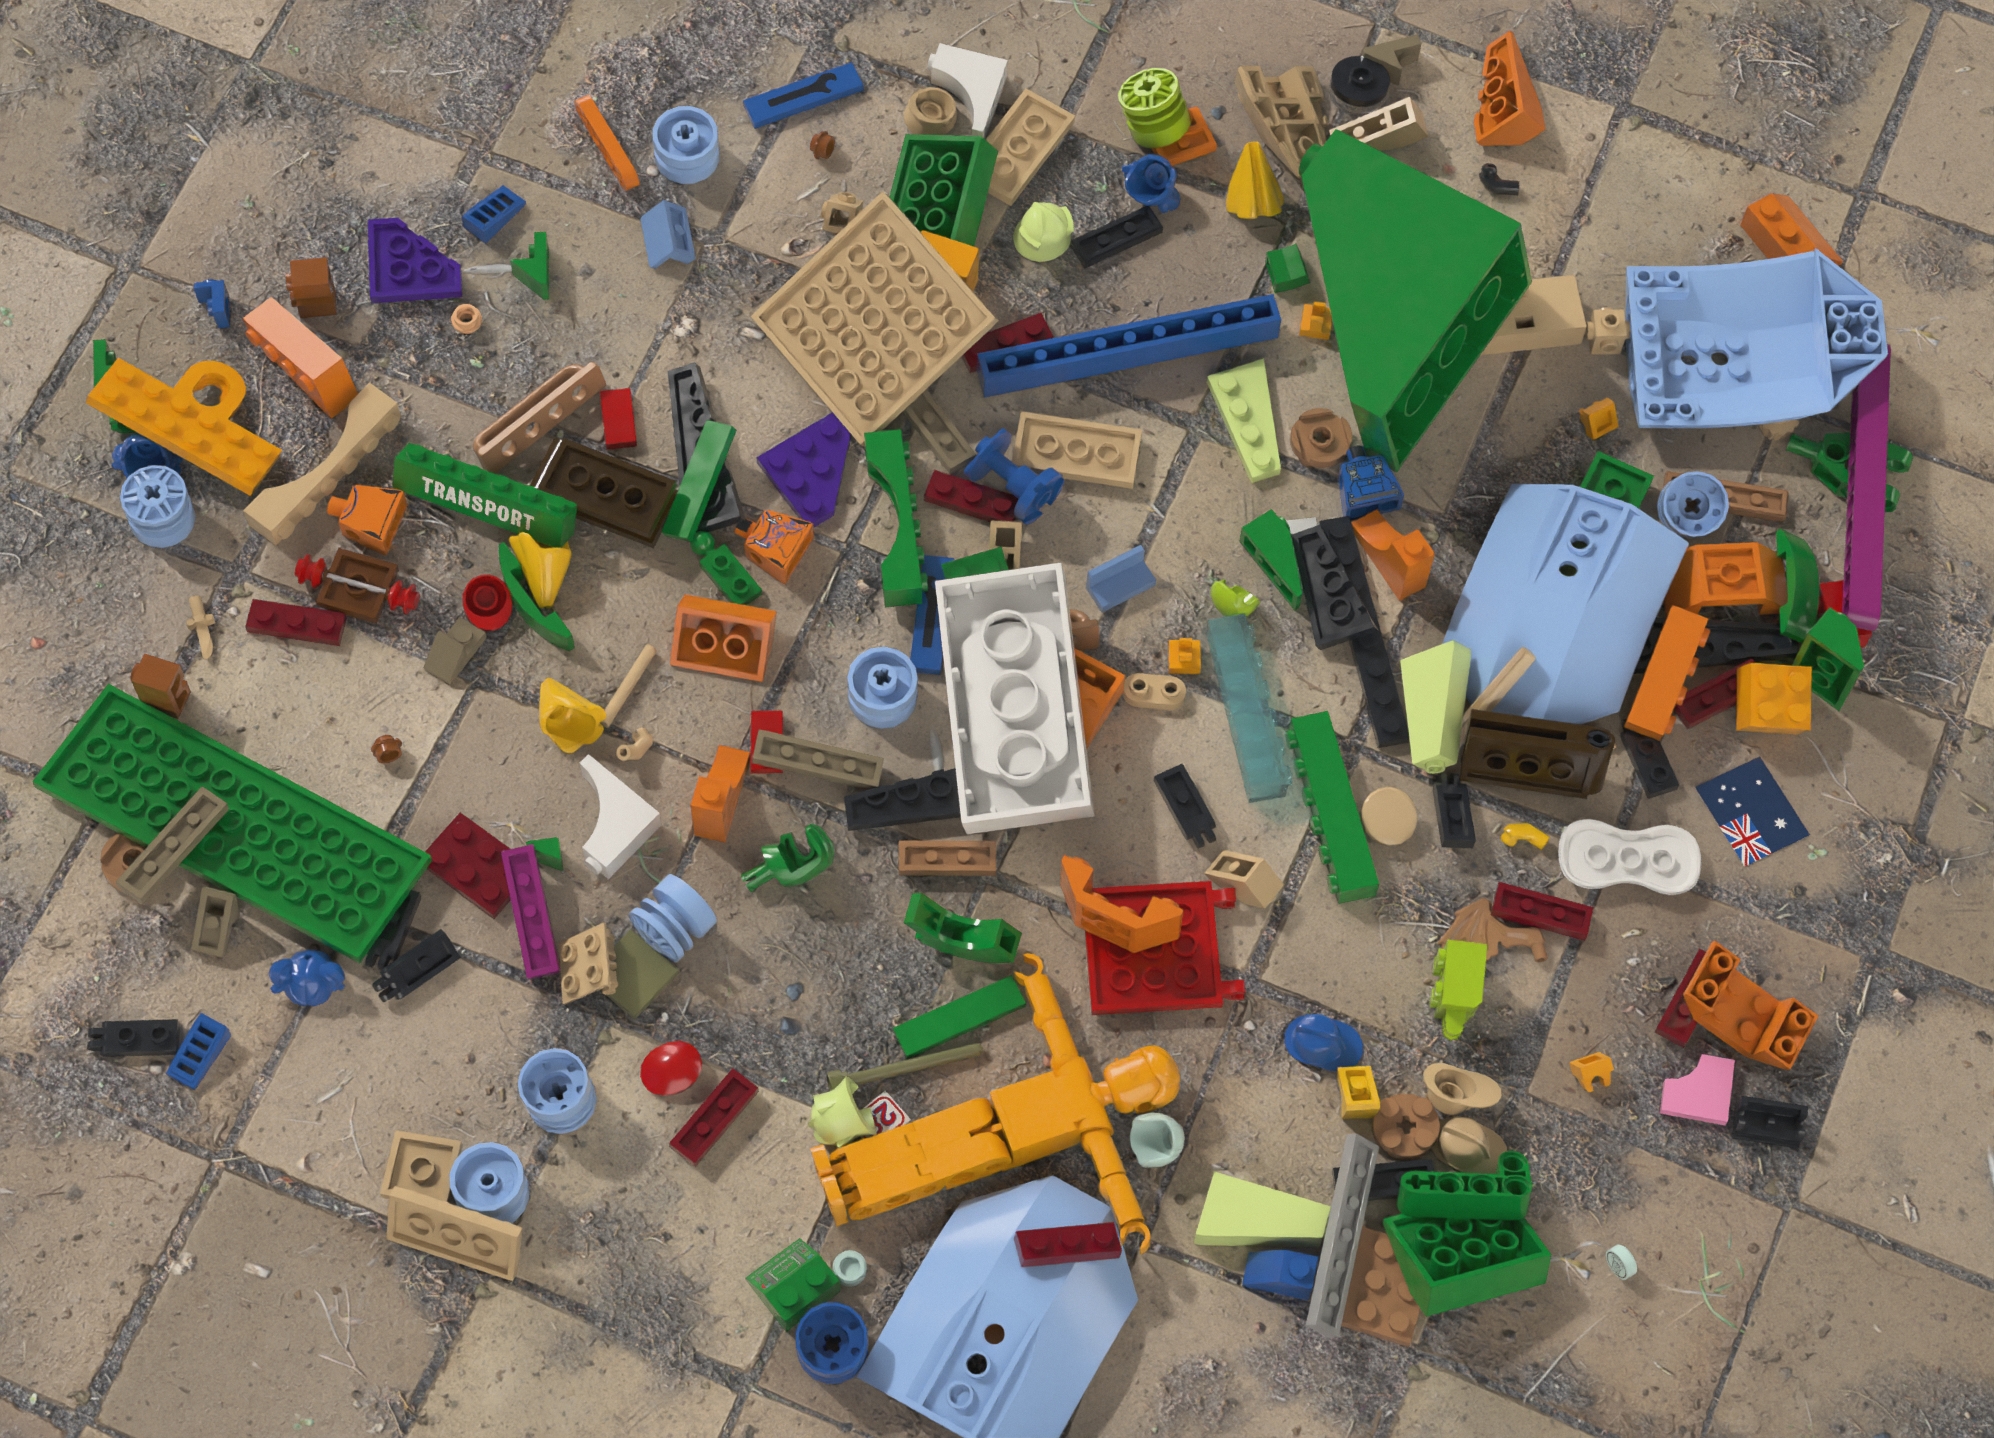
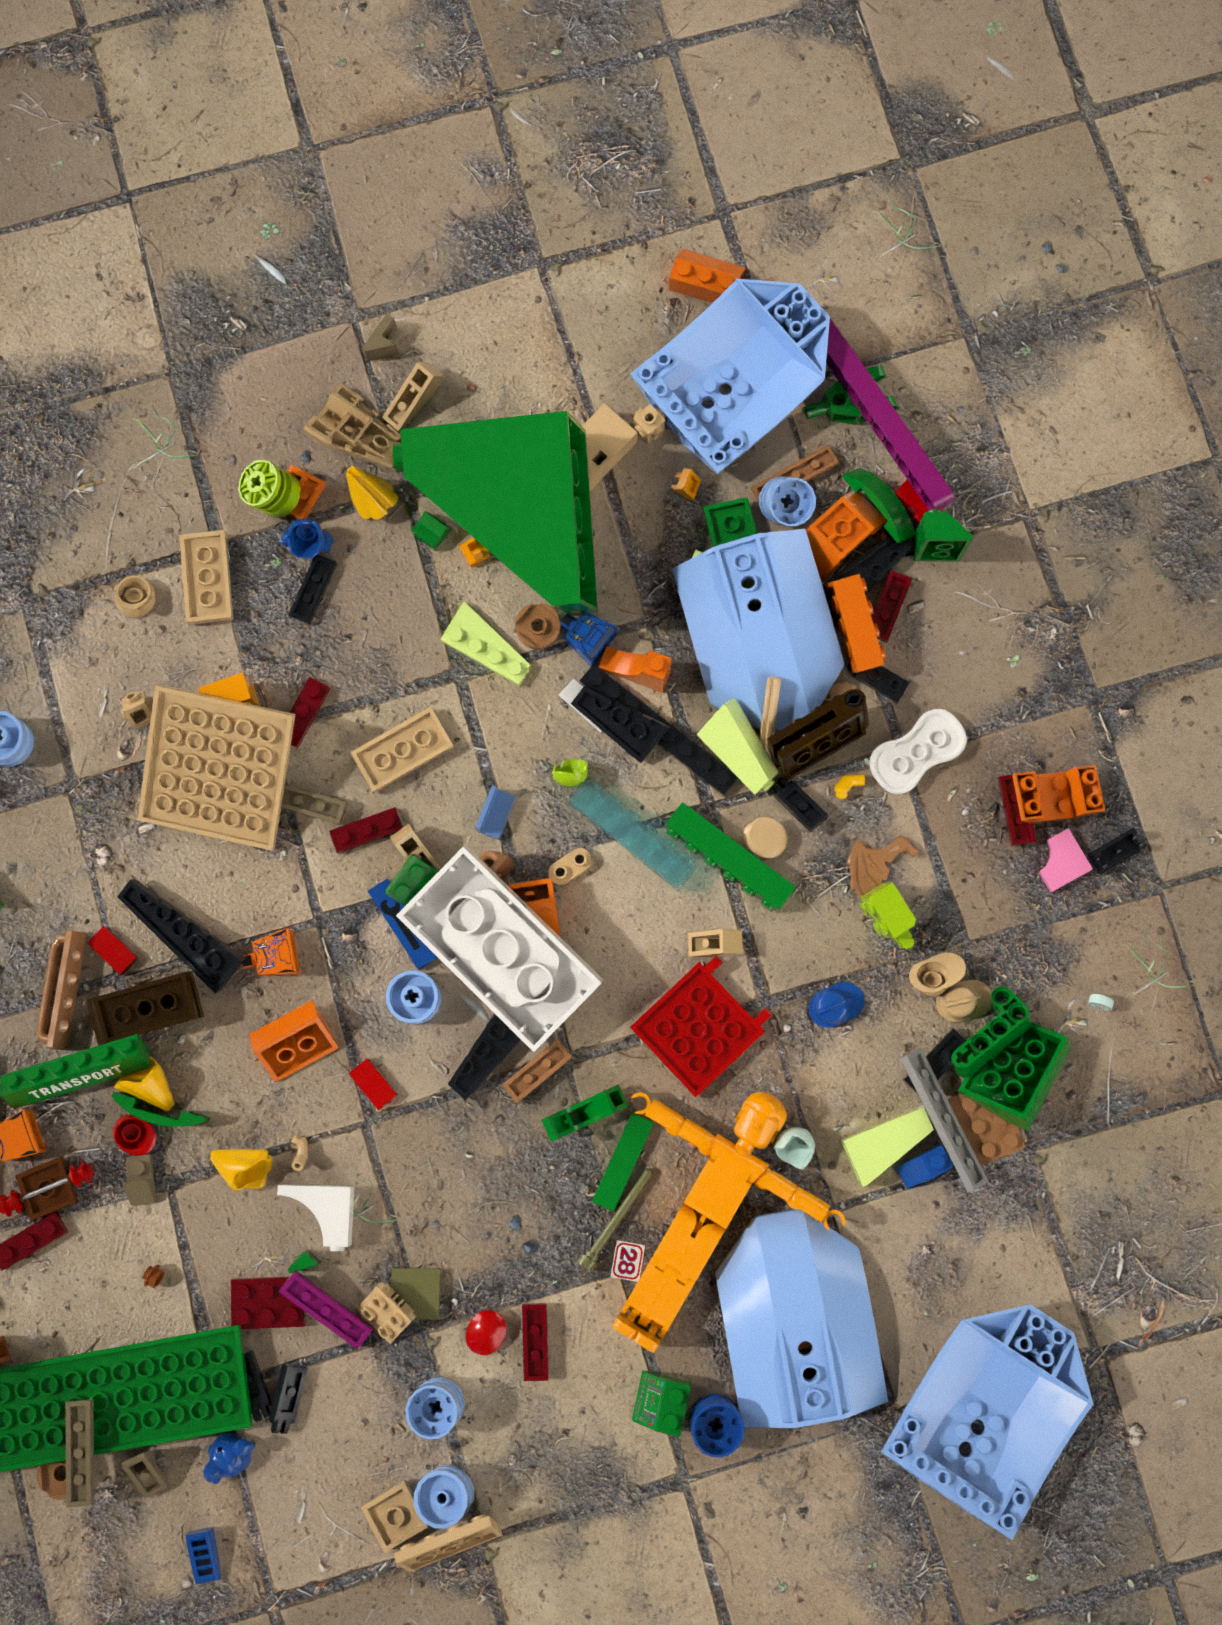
camera: 30 degrees left, 15 degrees up
black hinge [87,1019,180,1057] -> none
tan bar [600,644,657,728] -> none
light blue wheel [628,874,717,962] -> none
medium blue panel [641,200,696,269] -> none
green tile [661,420,737,543] -> none
green plate [690,531,762,605] -> none
orange arch [690,745,751,843] -> none
green piece [741,824,835,892] -> none
blue tile [743,62,863,129] -> none
dark tan plate [751,729,884,790] -> none
dark purple plate [756,412,851,528] -> none
yellowish green helmet [808,1076,877,1148] -> none
dark orange plate [810,131,835,159] -> none
light aqua tile [833,1250,867,1287] -> none
green arch [864,429,928,607] -> none
green slope [889,134,998,246] -> none
white arch [927,43,1007,140] -> none
blue piece [964,428,1064,525] -> none
blue brick [977,294,1281,398] -> none
yellowish green helmet [1013,202,1074,262] -> none
dark red plate [1013,1222,1122,1268] -> none
orange slope [1060,855,1183,953] -> none
black hinge [1153,763,1216,849] -> none
light orange tile [1168,638,1201,674] -> none
green slope [1239,509,1302,611] -> none
black piece [1328,56,1390,116] -> none
yellow slope [1337,1066,1380,1119] -> none
medium nougat plate [1372,1093,1440,1161] -> none
orange wedge [1474,31,1546,146] -> none
black arm [1479,163,1519,196] -> none
dark red plate [1490,882,1594,941] -> none
light orange tile [1569,1052,1614,1092] -> none
dark blue sticker [1695,756,1810,867] -> none
light orange brick [1736,663,1812,735] -> none

